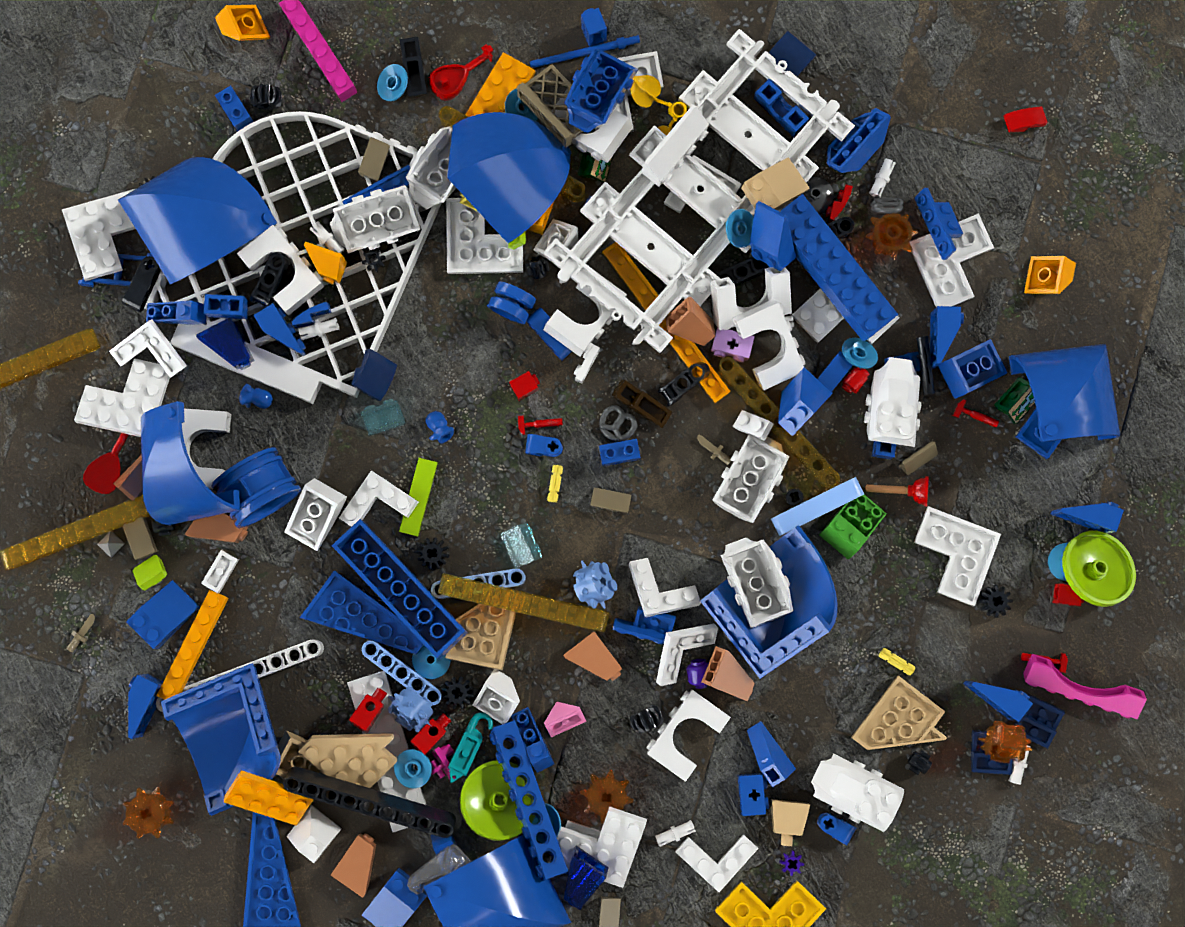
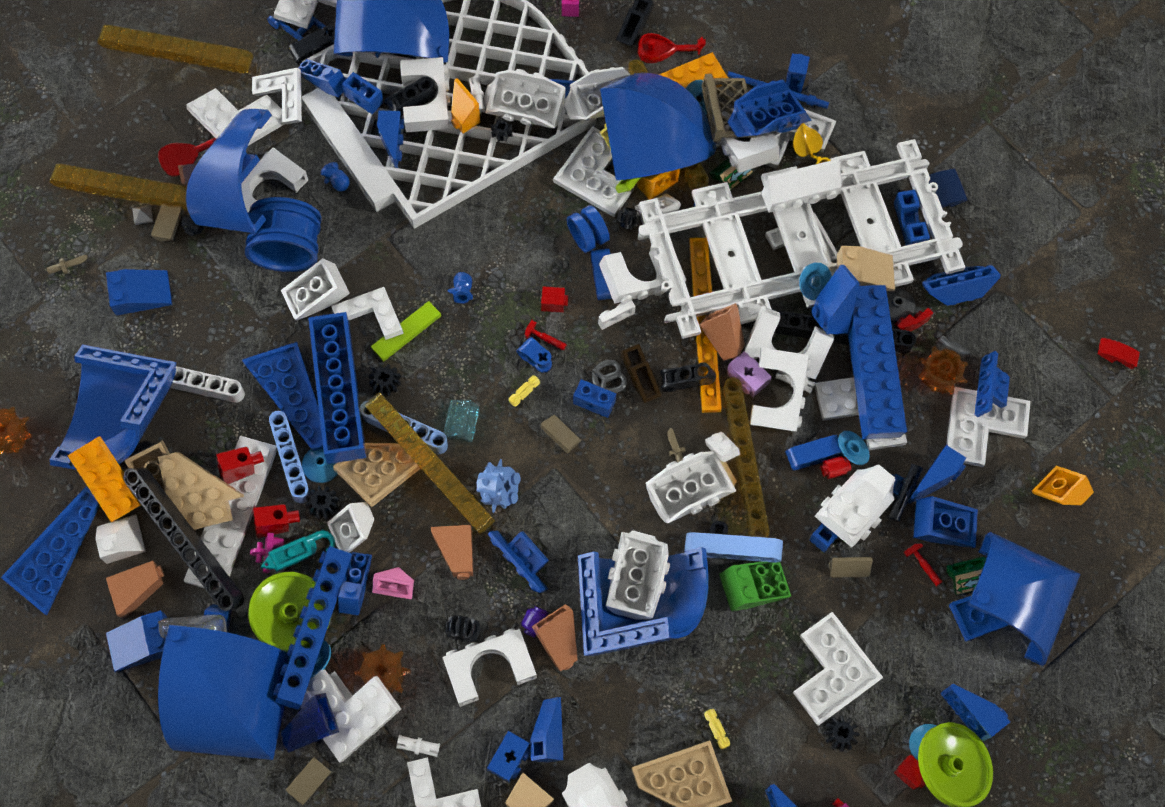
camera: 30 degrees right, 15 degrees down
blue slope [128,674,164,739] -> none
lime piece [133,555,167,591] -> none
light orange plate [157,590,228,700] -> none
nougat slope [185,513,248,543] -> none
clear blue slope [196,317,255,370] -> none
white plate [201,550,239,593] -> none
blue slope [292,302,332,329] -> none
white pin [299,318,339,340] -> none
dark blue slope [352,349,397,401] -> none
dark tan slope [358,137,390,181] -> none
clear light blue bracket [360,399,406,436] -> none
dark azure dish [377,64,408,101] -> none
medium blue brick [388,686,433,733] -> none
dark azure dish [394,749,432,789] -> none
white plate [628,558,701,617] -> none
white plate [656,623,718,686] -> none
blue slope [778,367,832,436] -> none
piece [865,476,929,507] -> none
white pin [869,158,896,198] -> none

